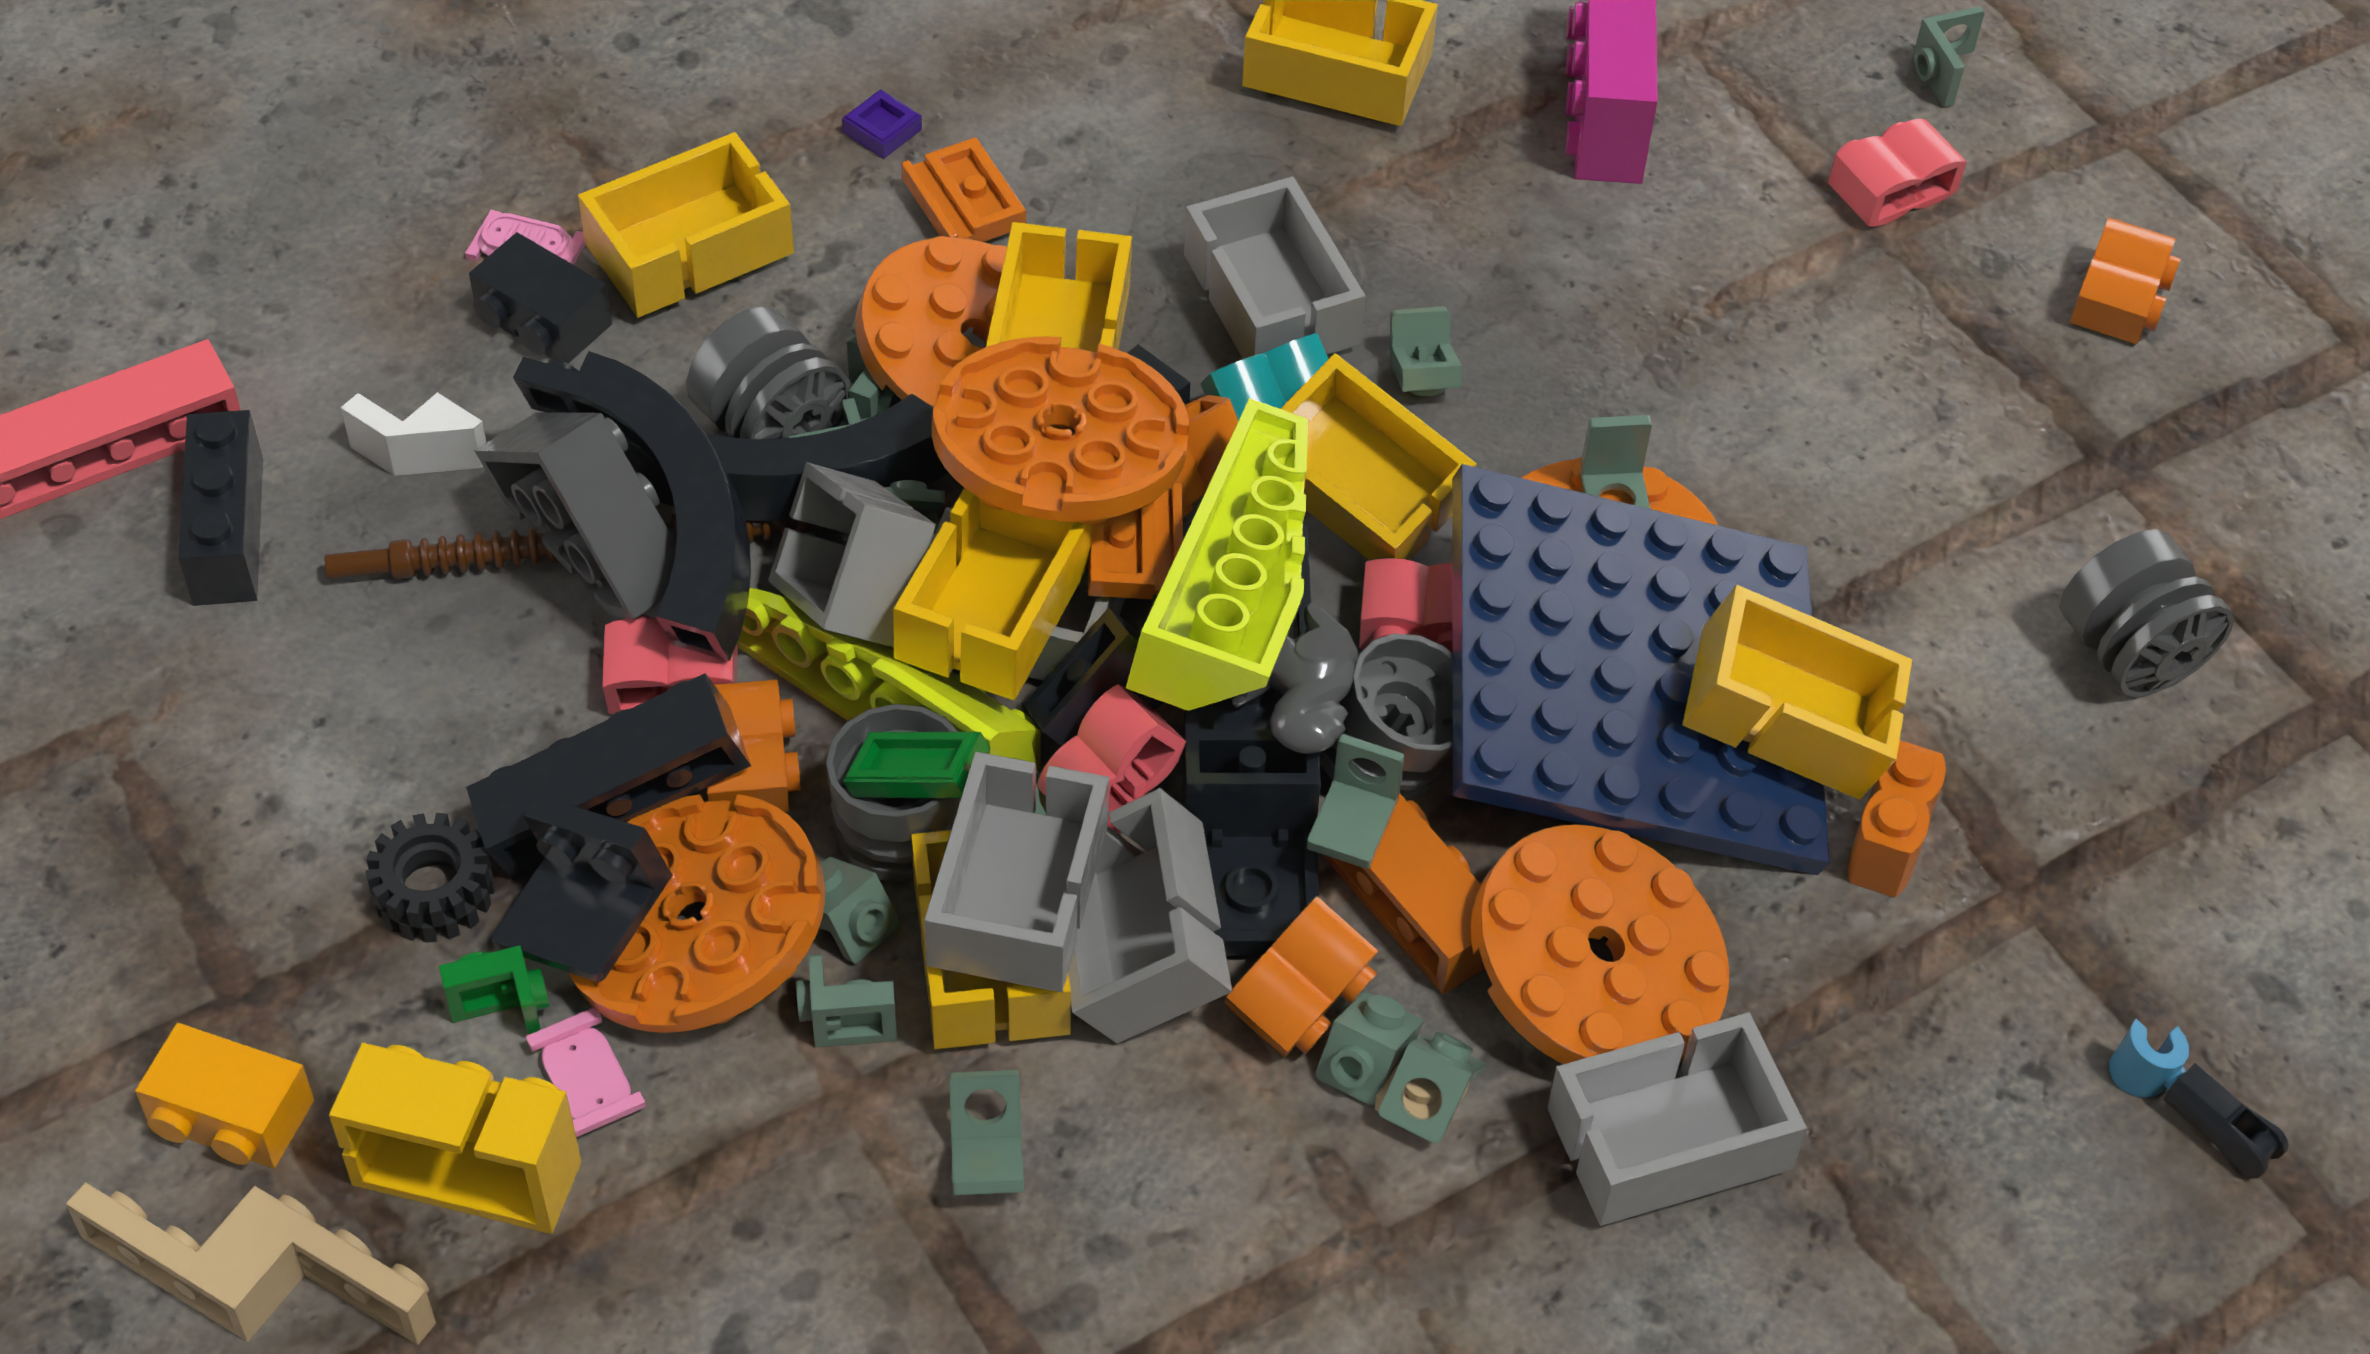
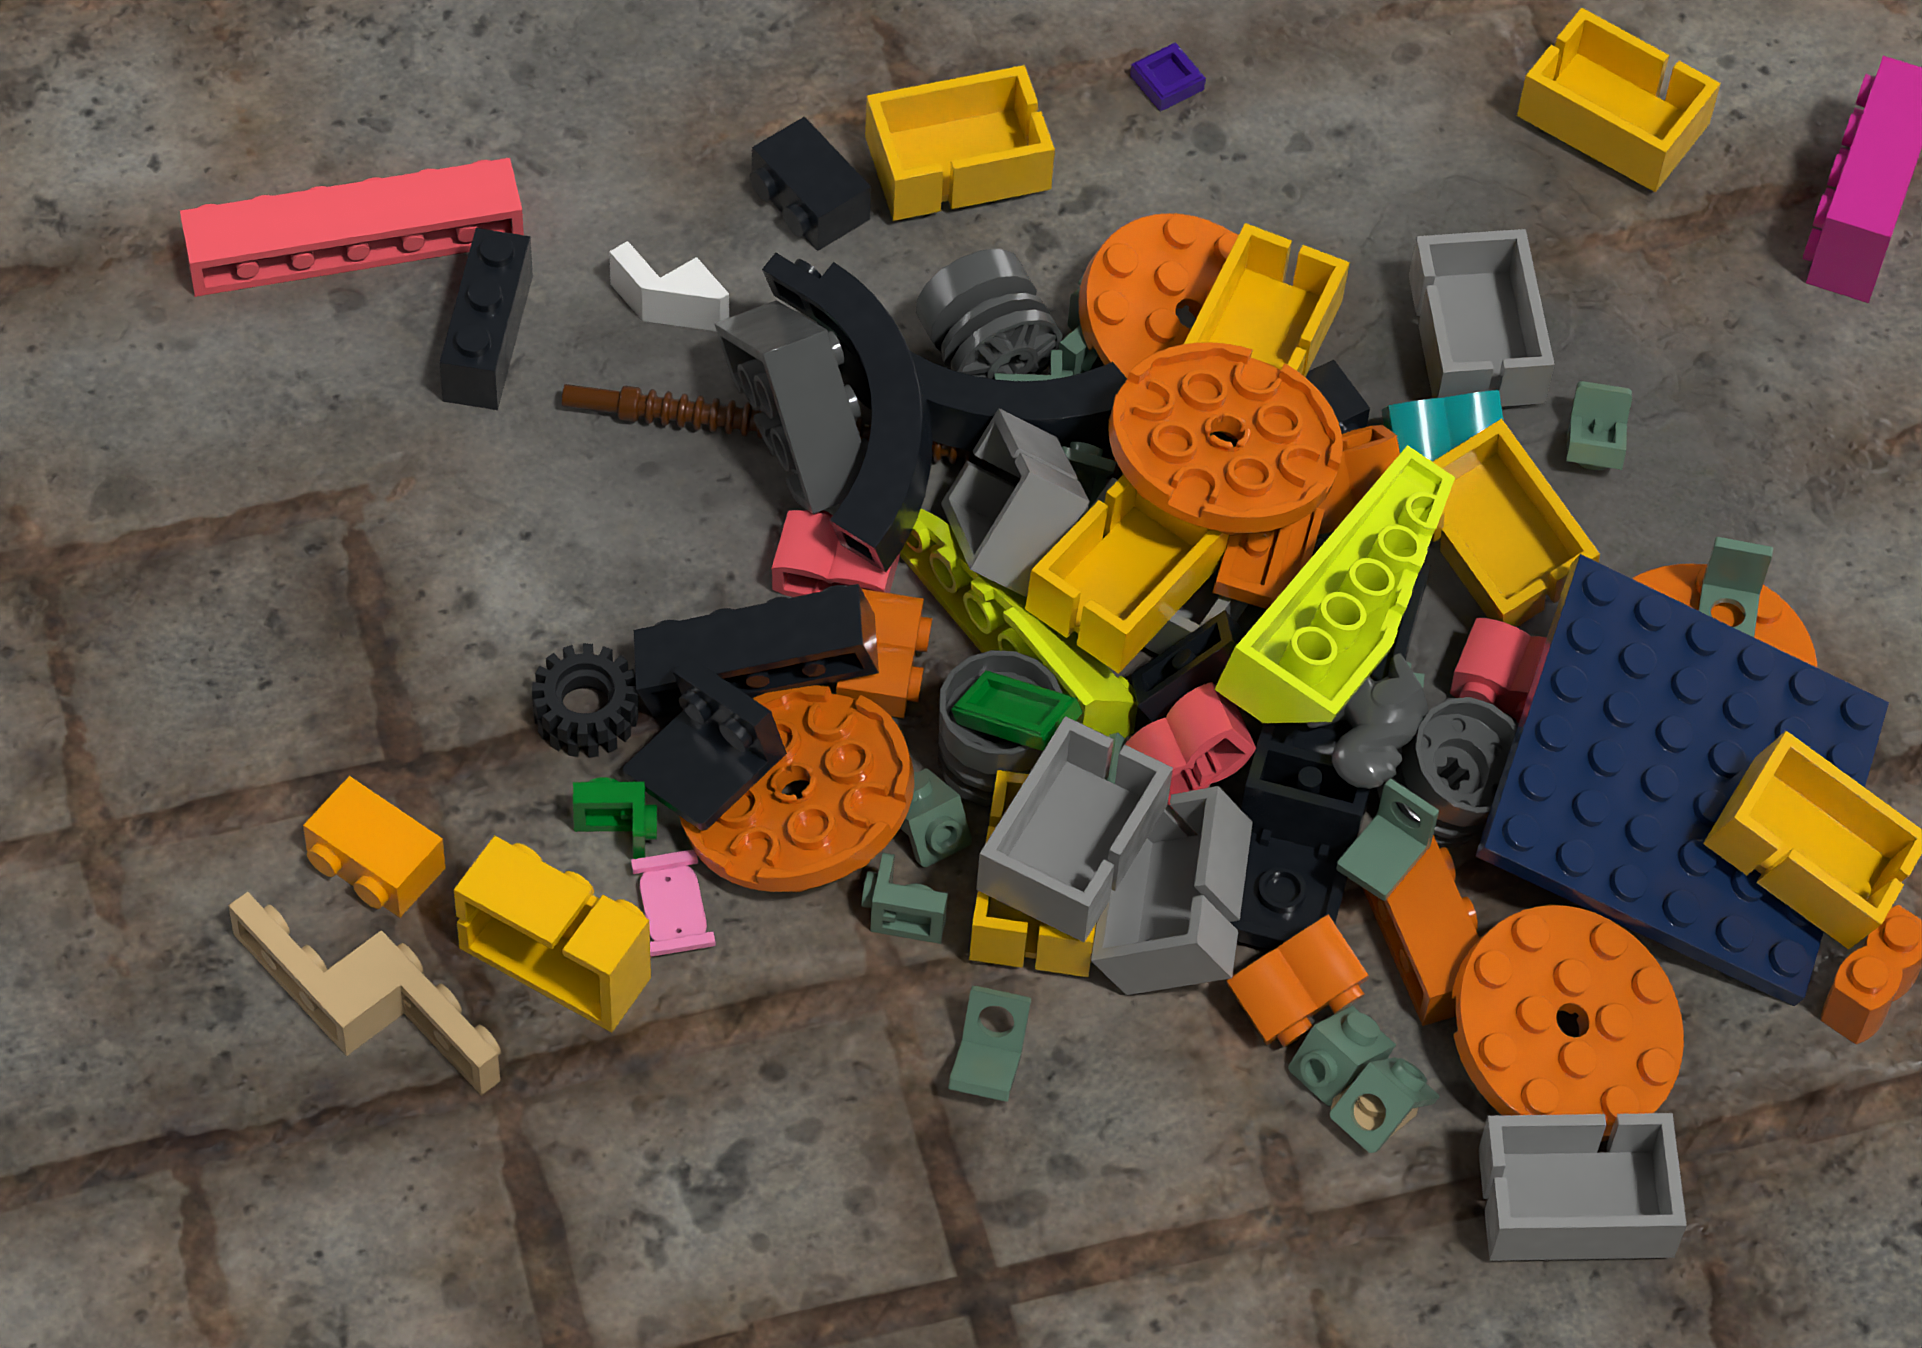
camera: 15 degrees right, 5 degrees up
bright pink piece [465,210,585,265] -> none
orange plate [901,137,1026,242] -> none

